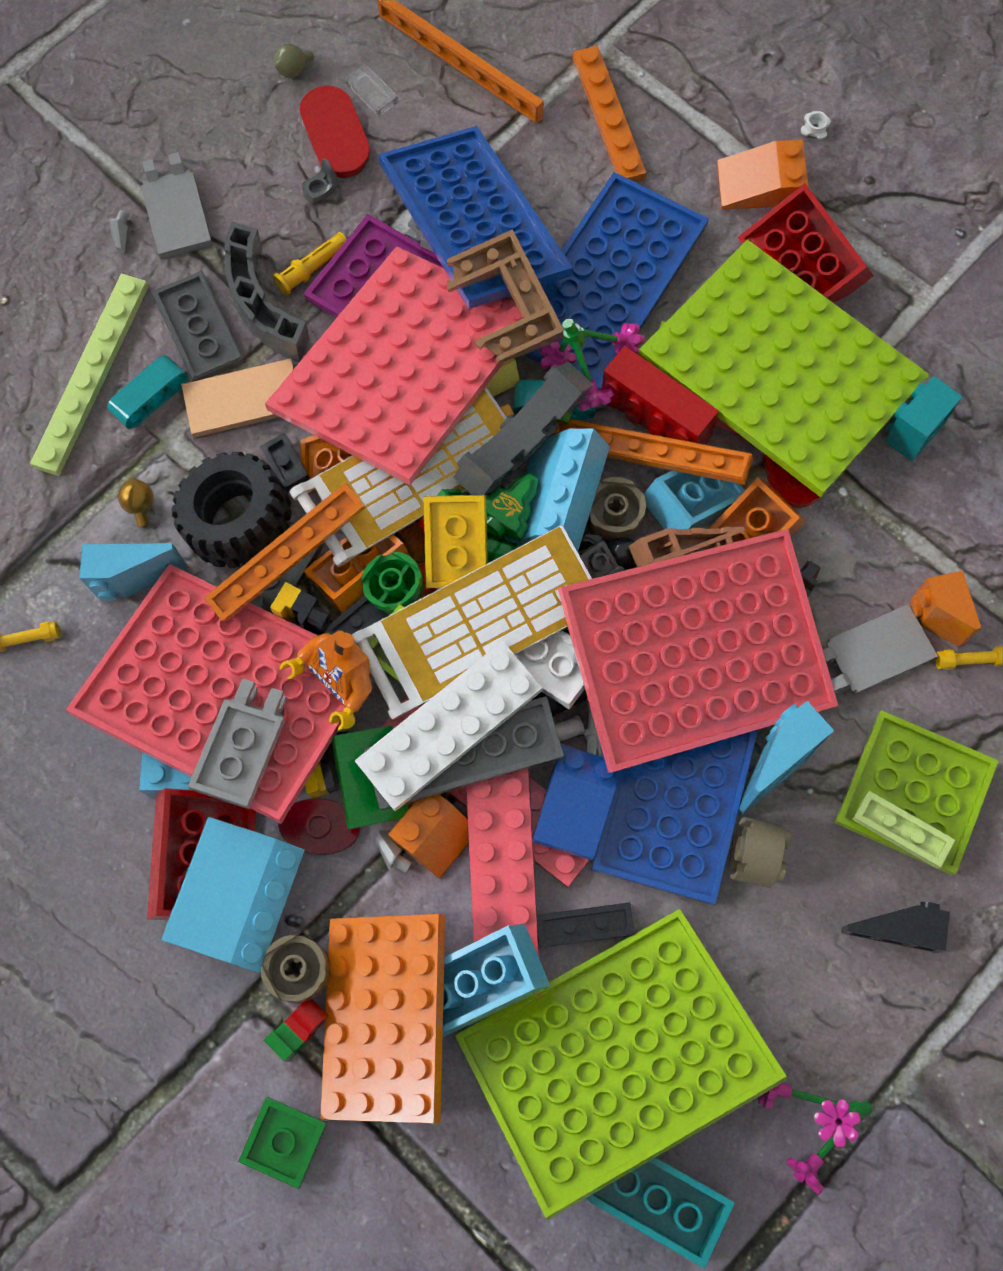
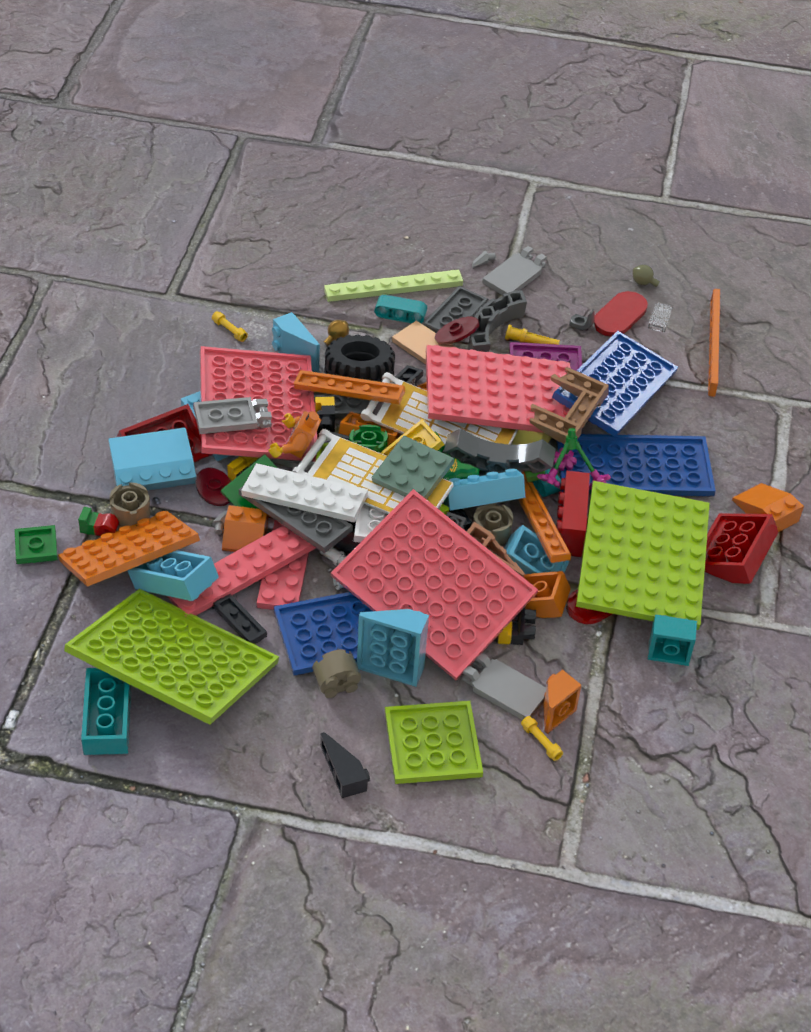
camera: 50 degrees right, 25 degrees down
blue slope [532,744,620,861] -> none
orange plate [573,45,647,182] -> none
dark pink plant [758,1083,872,1195] -> none
yellowish green plate [852,791,955,869] -> none
none -> sand green plate [372,436,454,500]
none -> dark red piece [435,316,479,345]

